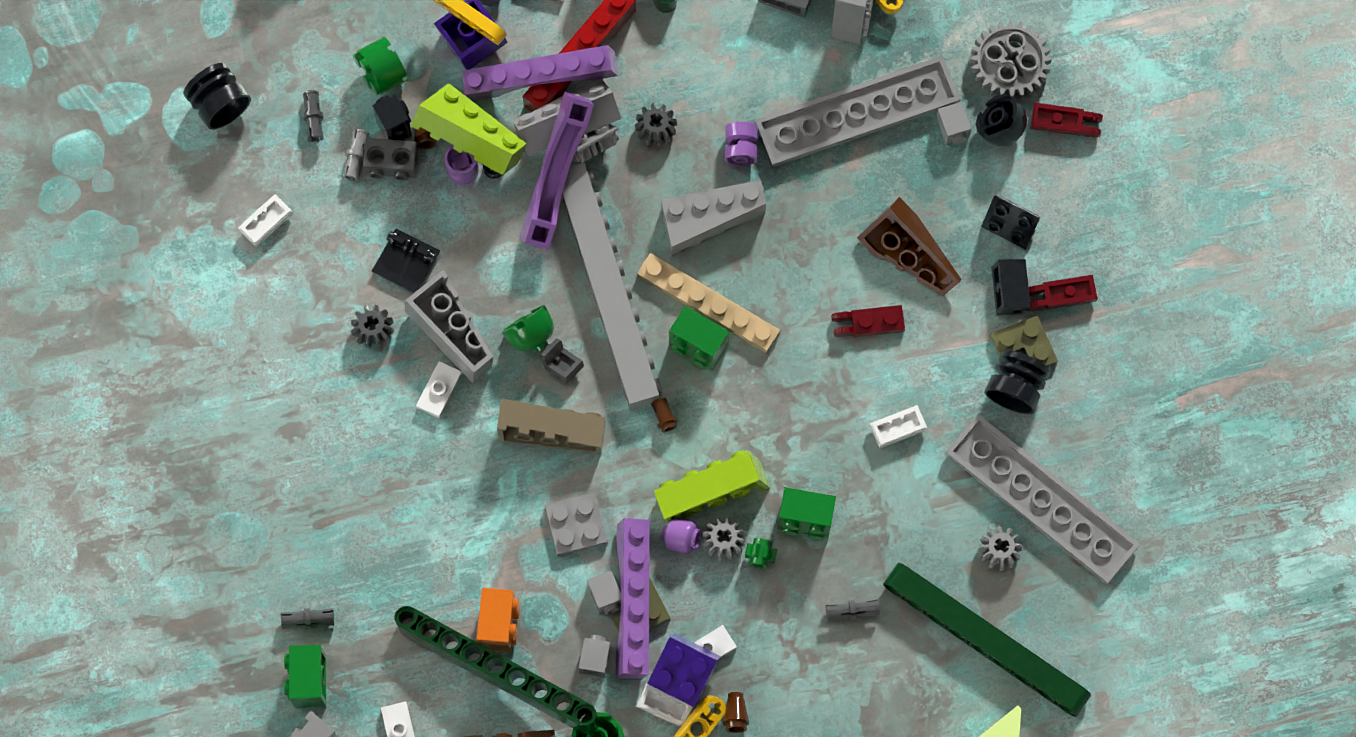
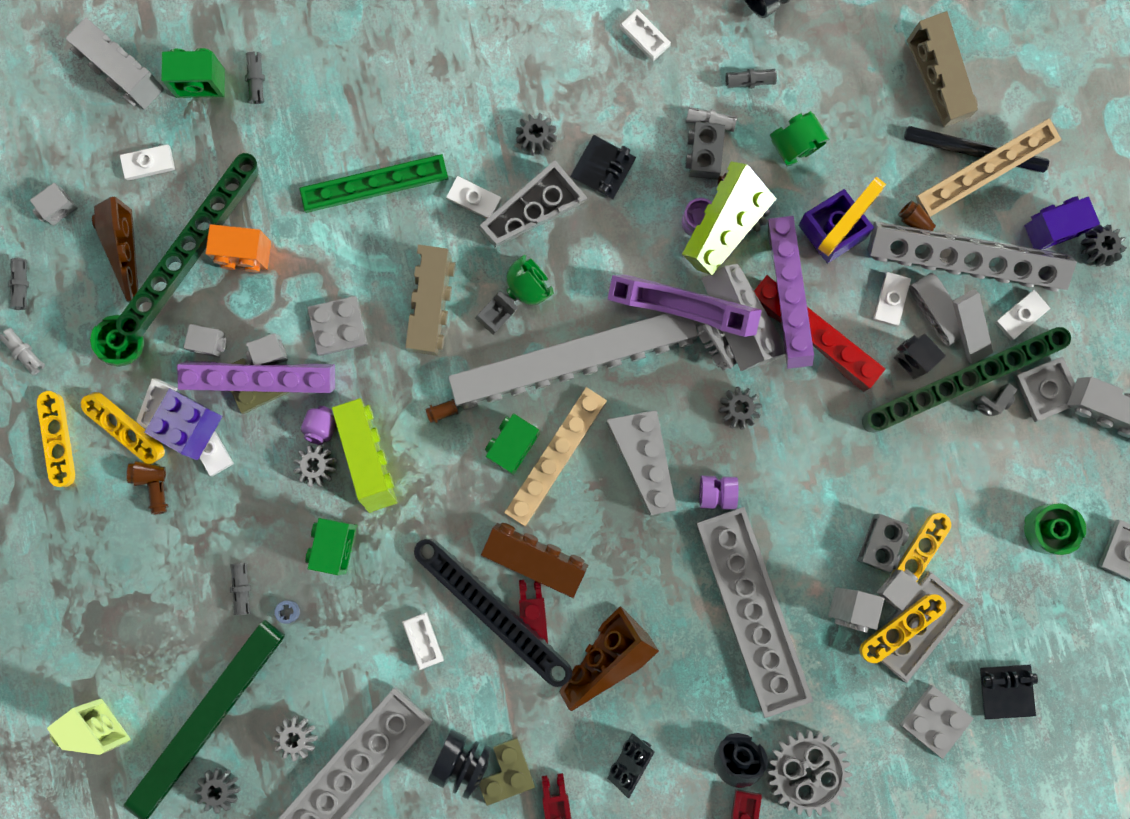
camera: 90 degrees right, 10 degrees up
black brick [372,94,412,141] -> none
green gear [745,538,777,569] -> none
light grey brick [936,102,972,145] -> none
black hinge [991,259,1031,316] -> none
none -> reddish brown pin [147,482,169,515]
none -> dark grey gear [194,767,241,814]
none -> sand blue bush [275,600,300,624]
none -> green tile [299,154,448,213]
none -> black gear [414,539,572,687]
none -> reddish brown brick [481,523,589,599]

